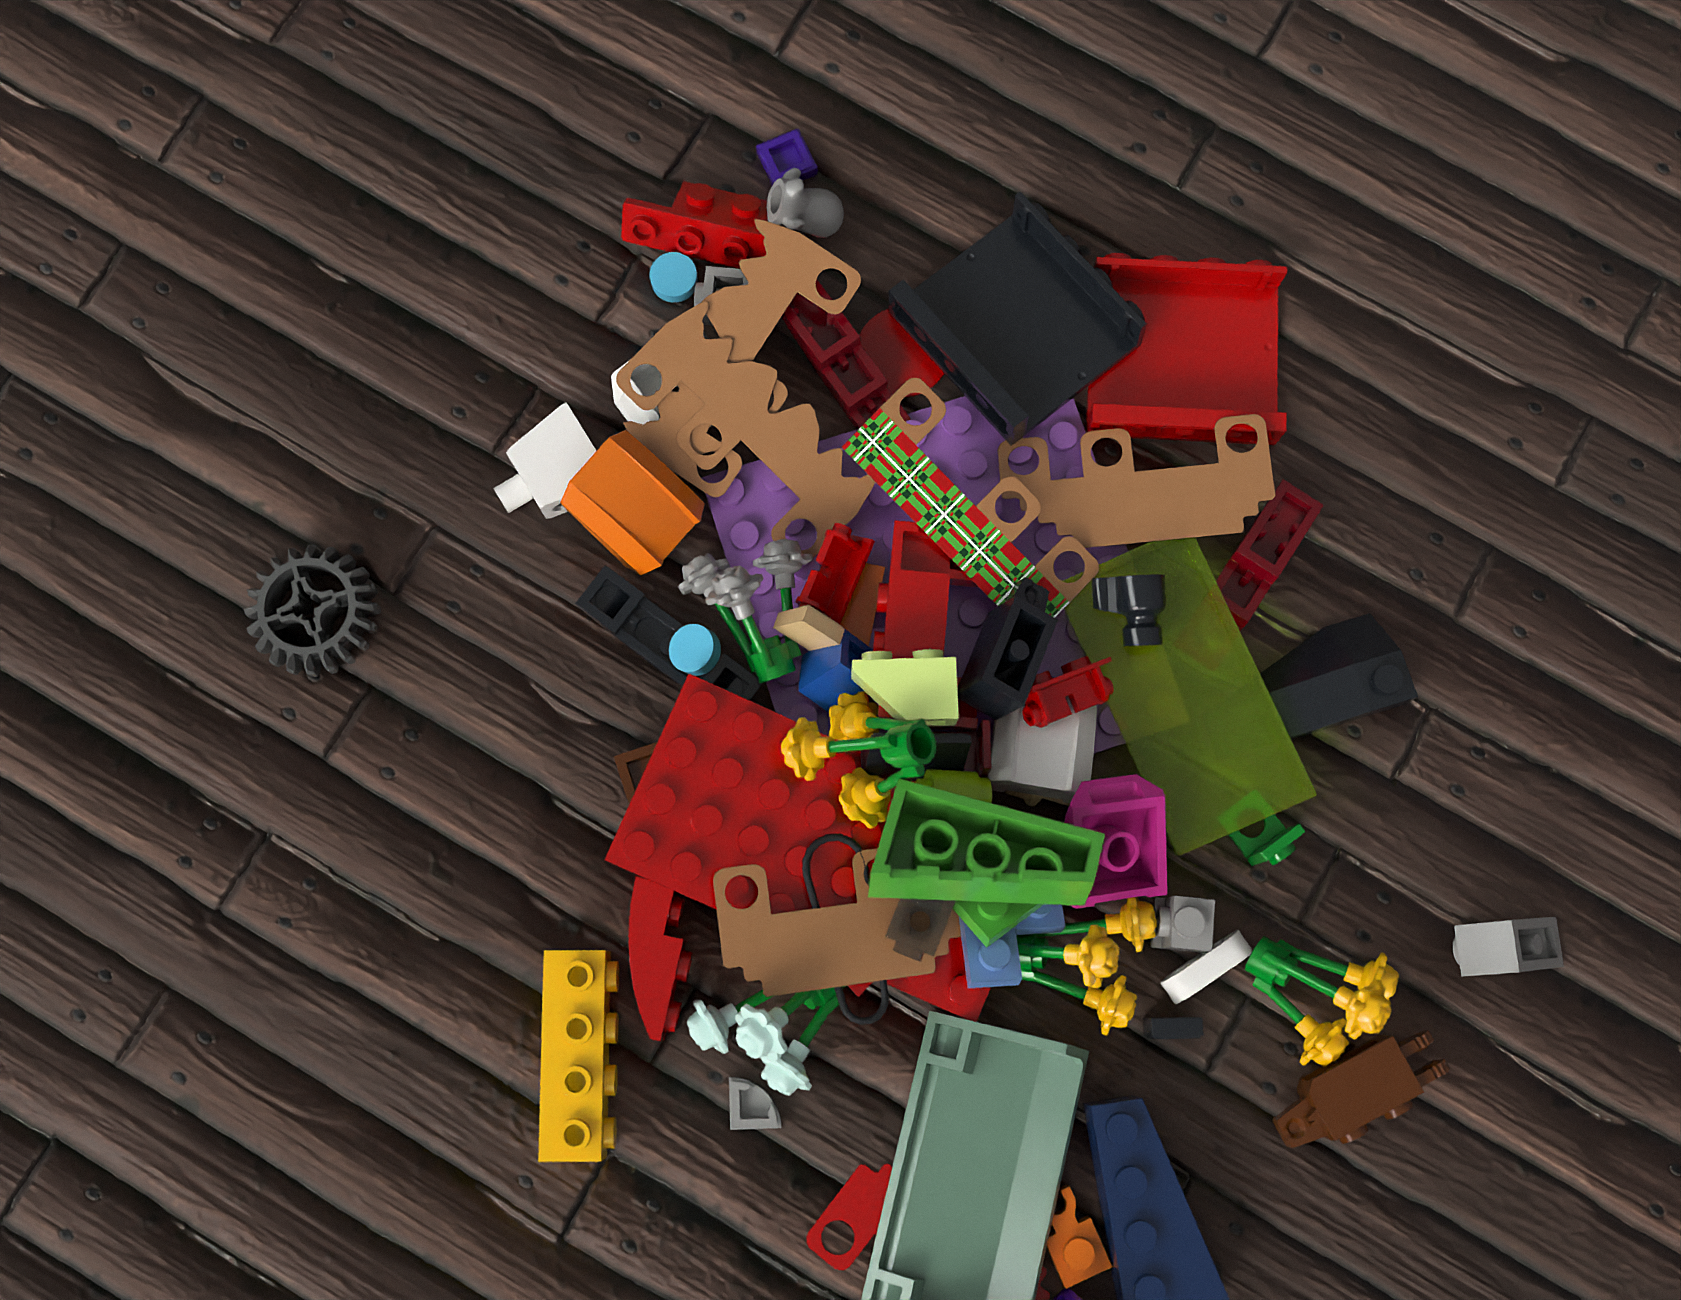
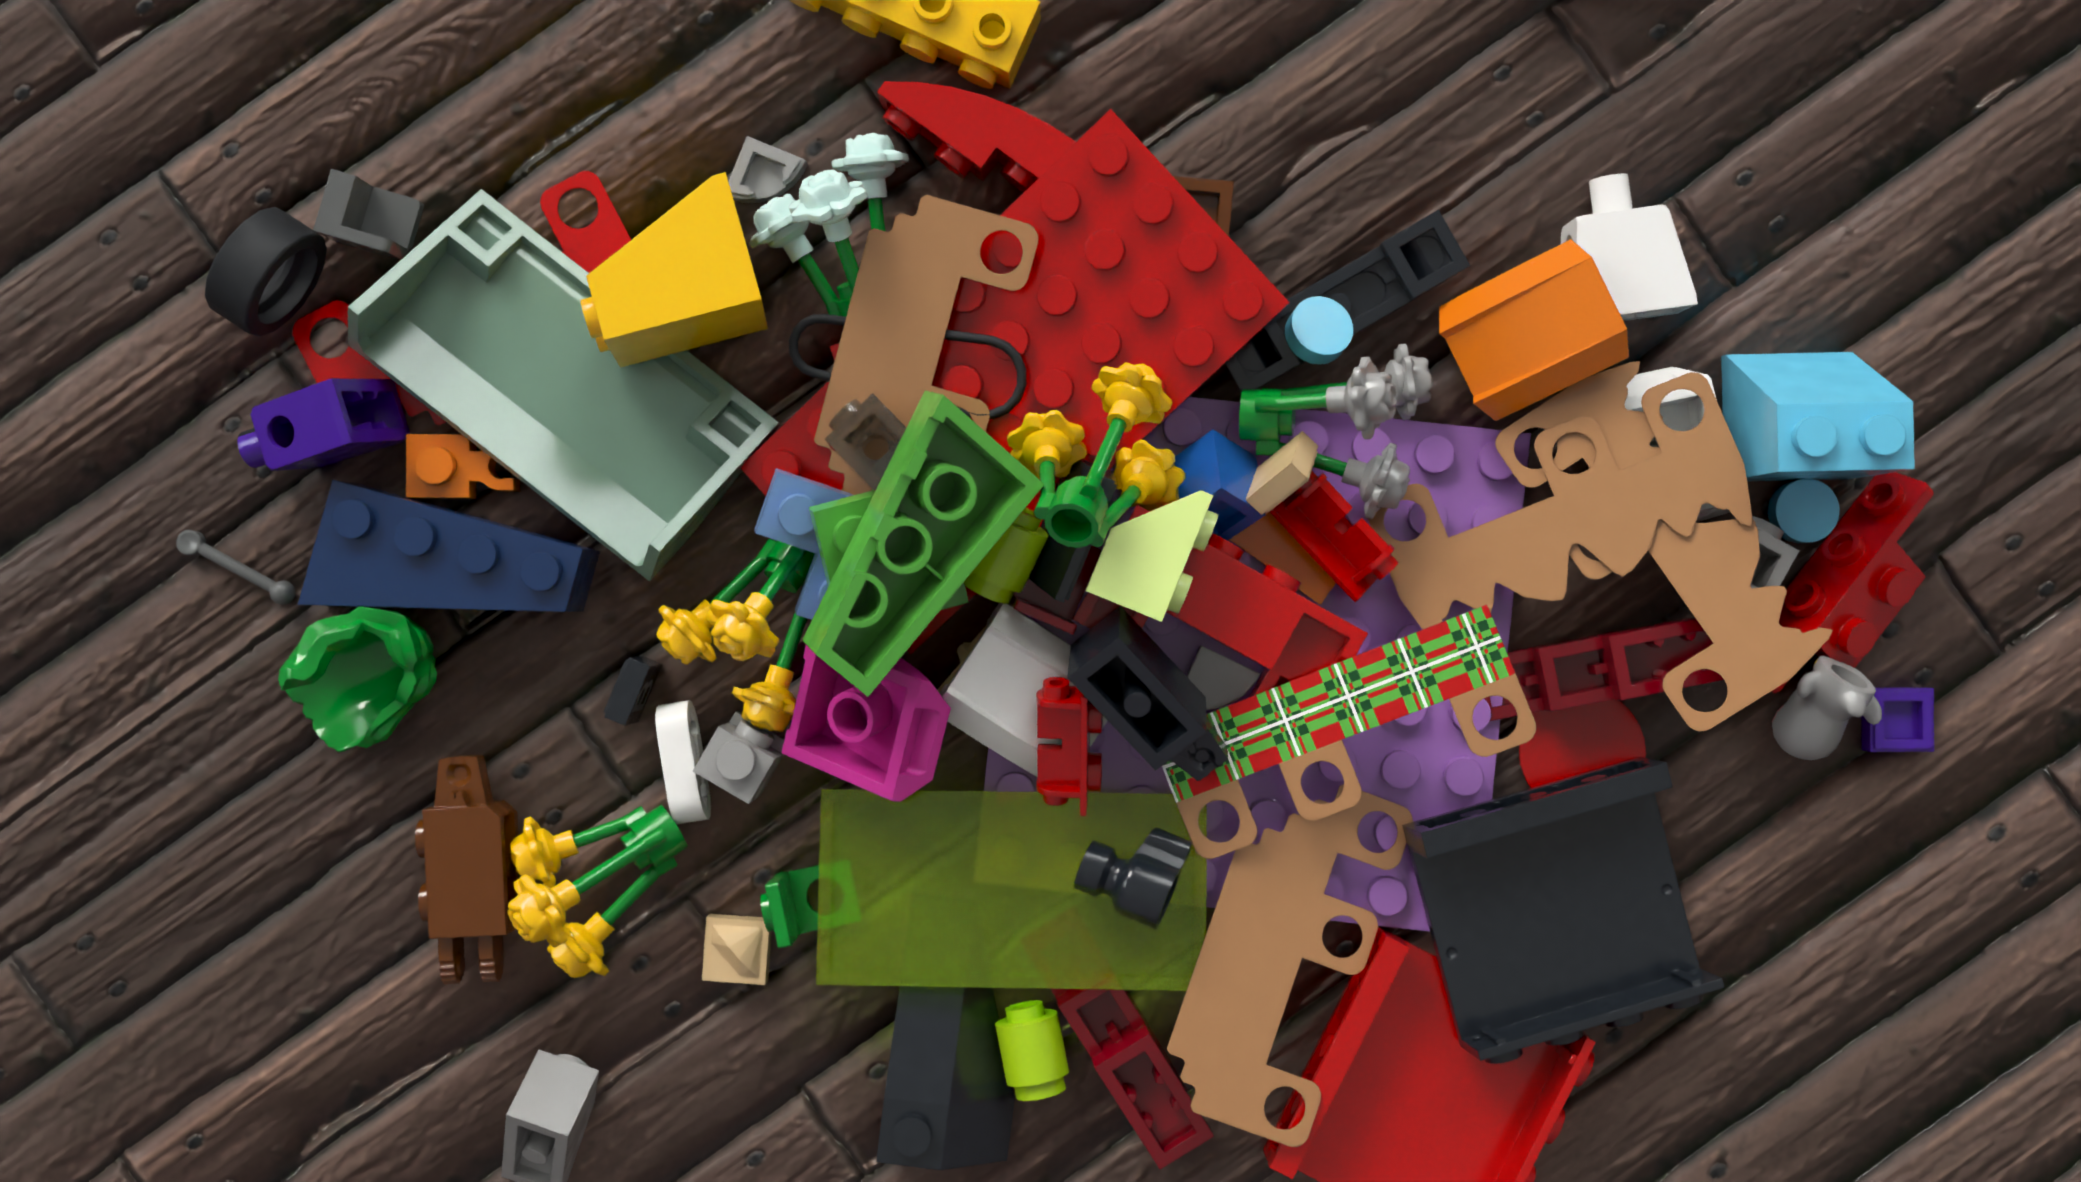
camera: 115 degrees right, 10 degrees up
none -> green hair [278,606,437,753]
none -> yellow slope [580,172,768,368]
none -> tan tile [702,914,772,985]
none -> lime brick [995,1000,1069,1101]
none -> light grey tile [1186,646,1260,710]
none -> medium azure slope [1721,352,1915,481]

